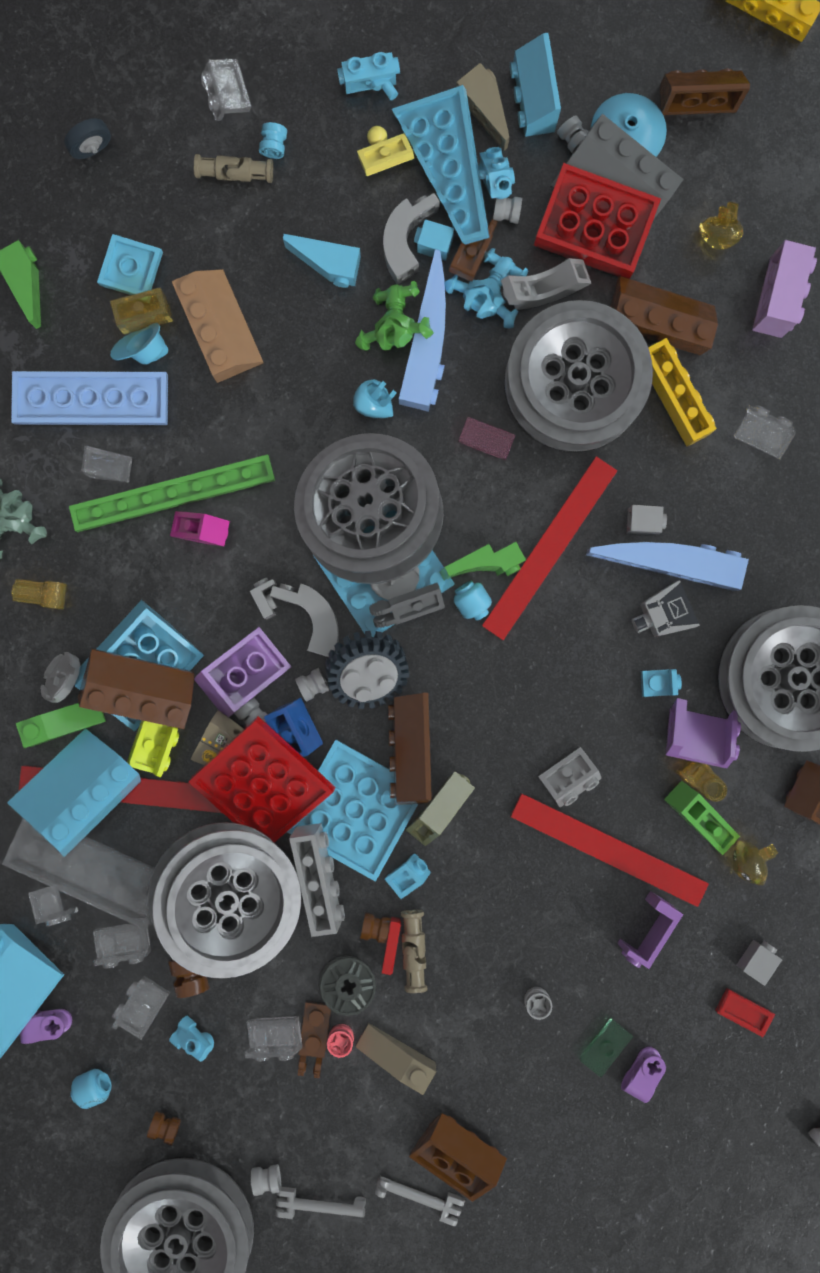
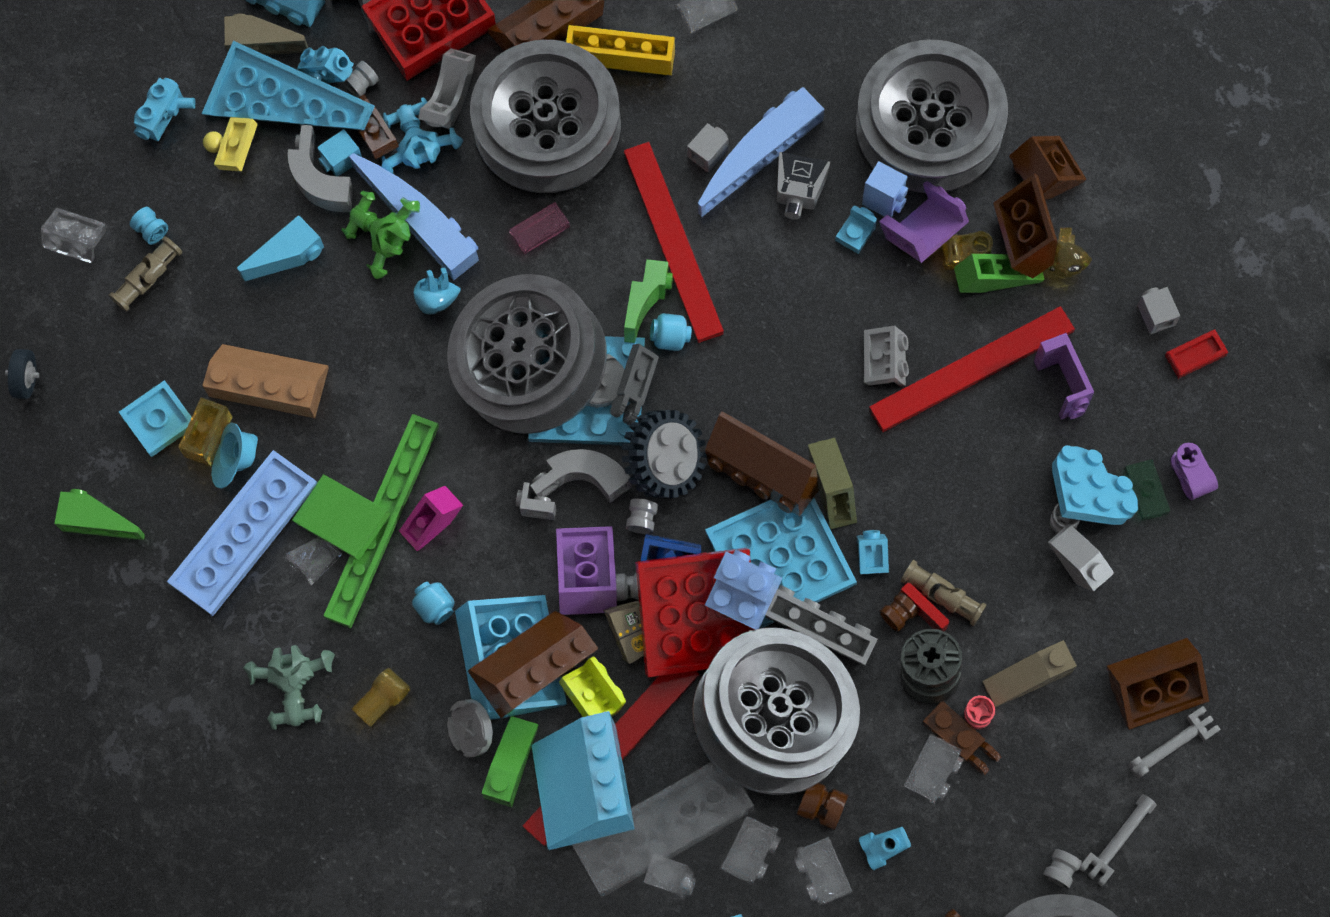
camera: 50 degrees left, 15 degrees down
none -> bright green tile [292,474,390,560]
none -> medium azure head [412,582,455,625]
none -> light blue plate [705,549,782,630]
none -> light blue brick [862,161,909,218]
none -> reddish brown slope [993,174,1057,278]
none -> light grey slope [1048,524,1114,591]
none -> medium azure plate [1052,445,1138,525]

